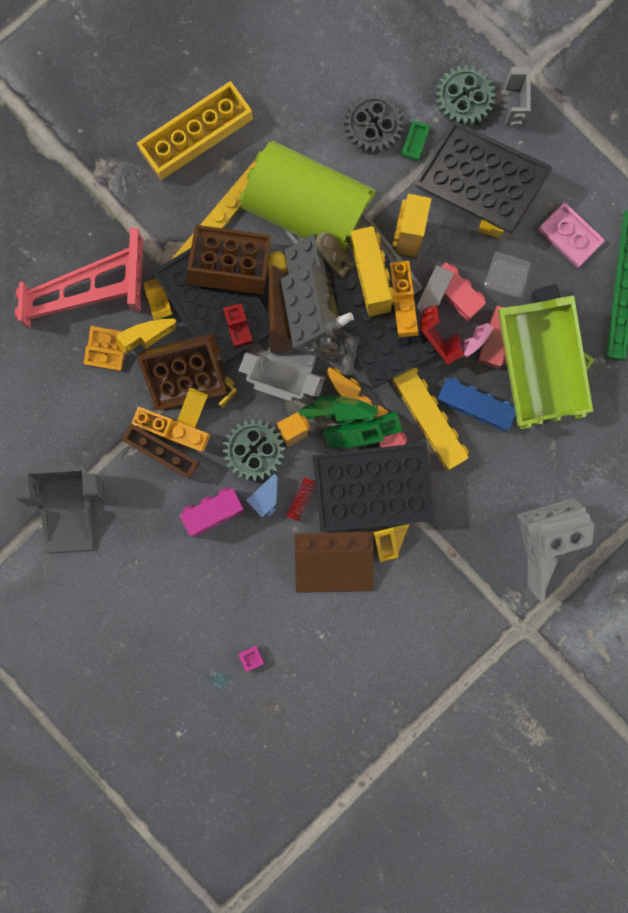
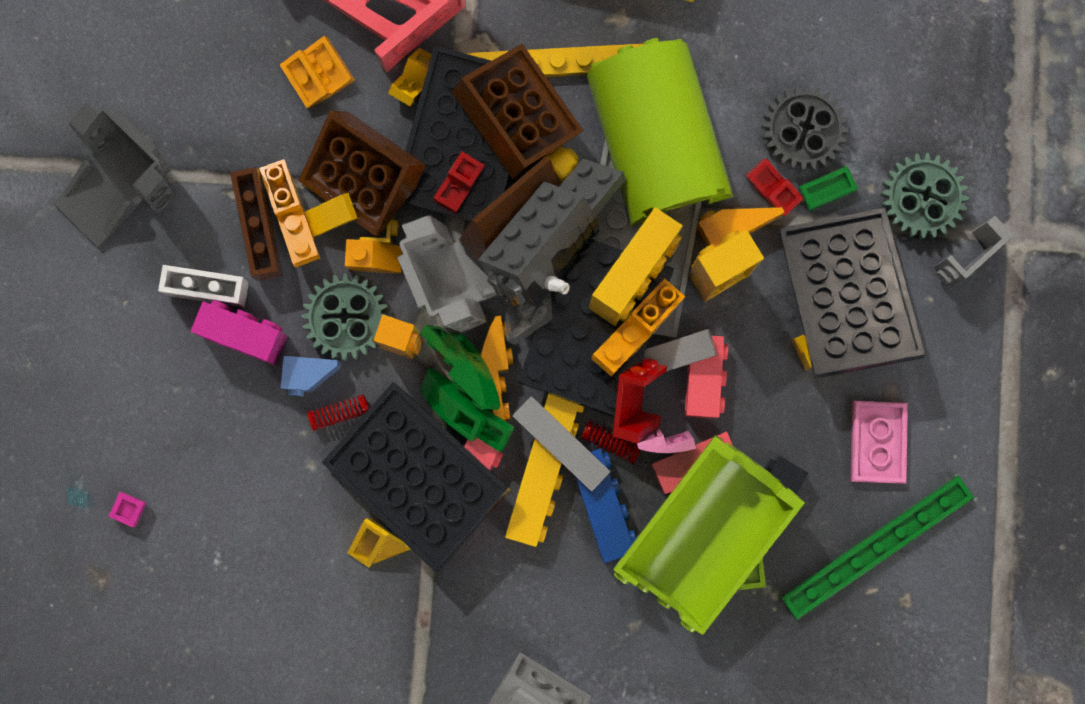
camera: 50 degrees right, 0 degrees up
yellow slope [116,319,176,354] -> none
reddish brown slope [294,532,373,592] -> none
dark tan plate [315,232,355,280] -> none
clear plate [483,251,531,299] -> none
none -> white brick [158,265,249,308]
none -> light orange slope [345,239,403,274]
none -> light grey tile [512,396,611,492]
none -> red piece [581,420,641,465]
none -> light orange slope [697,207,784,248]
none -> red slope [745,159,804,217]

